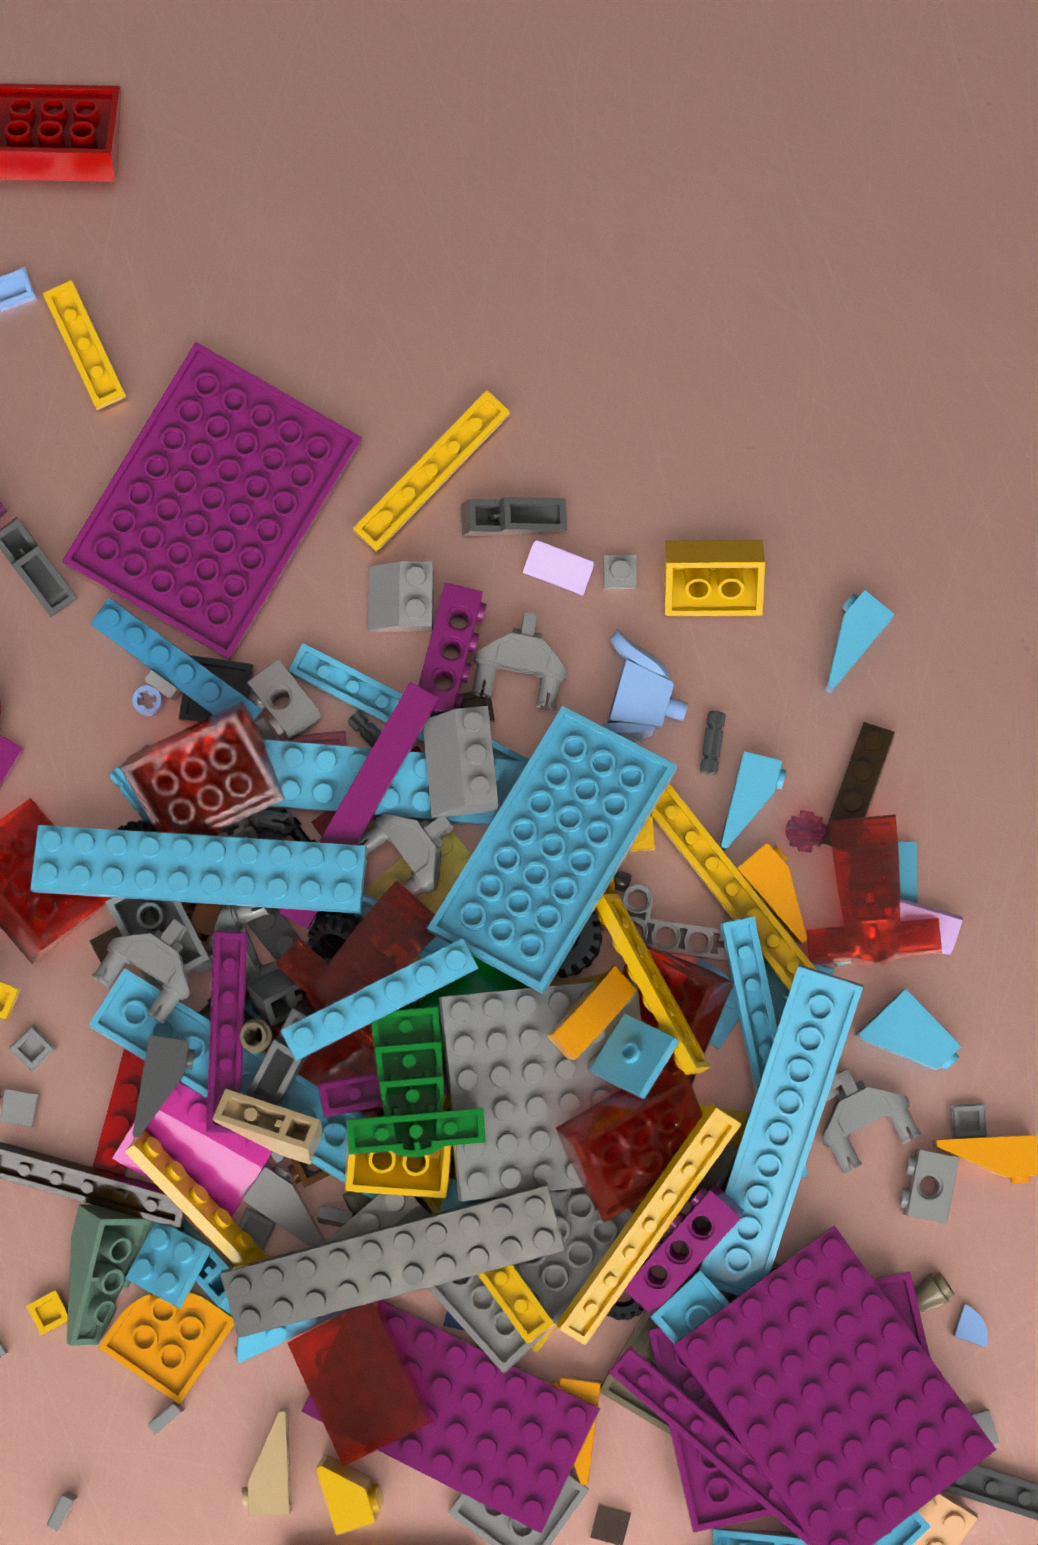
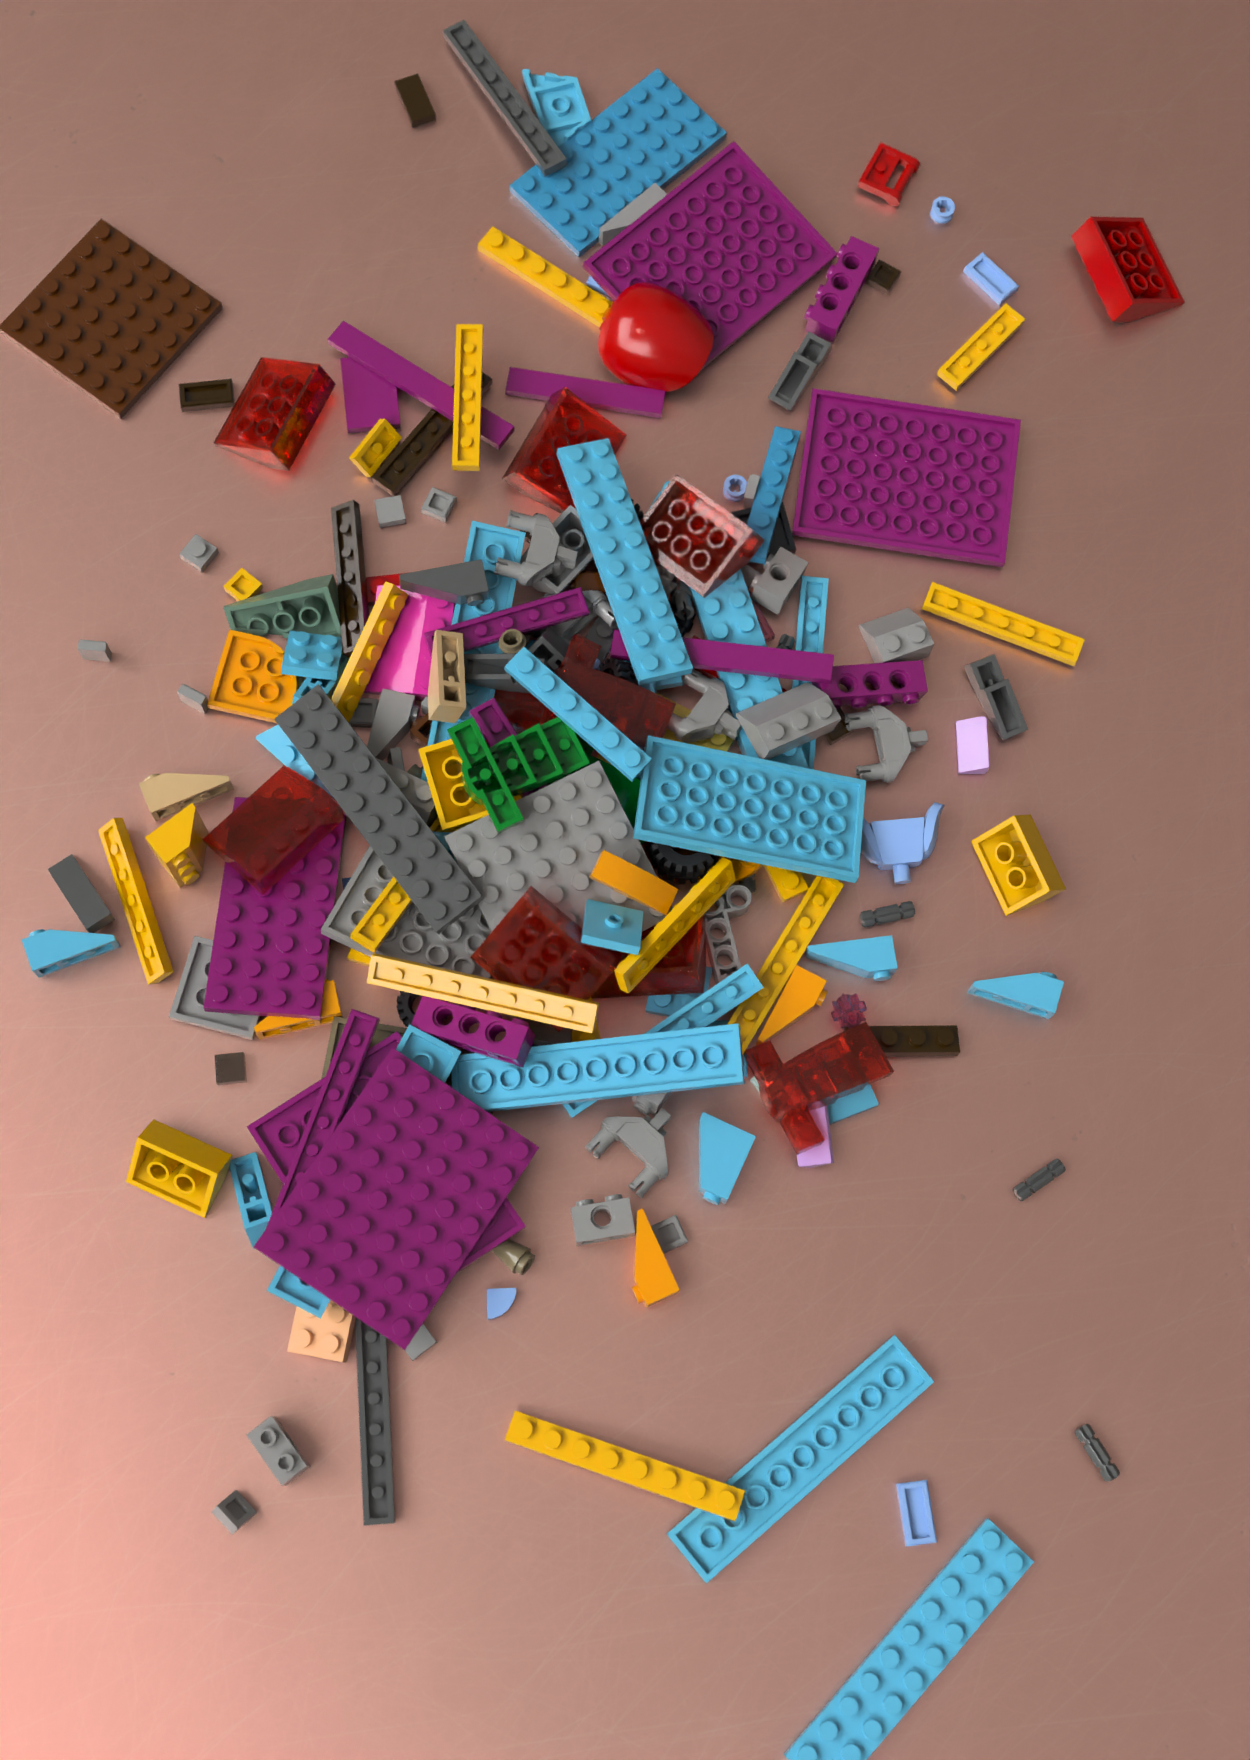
camera: 60 degrees right, 10 degrees down
light grey plate [604,555,637,589] -> none

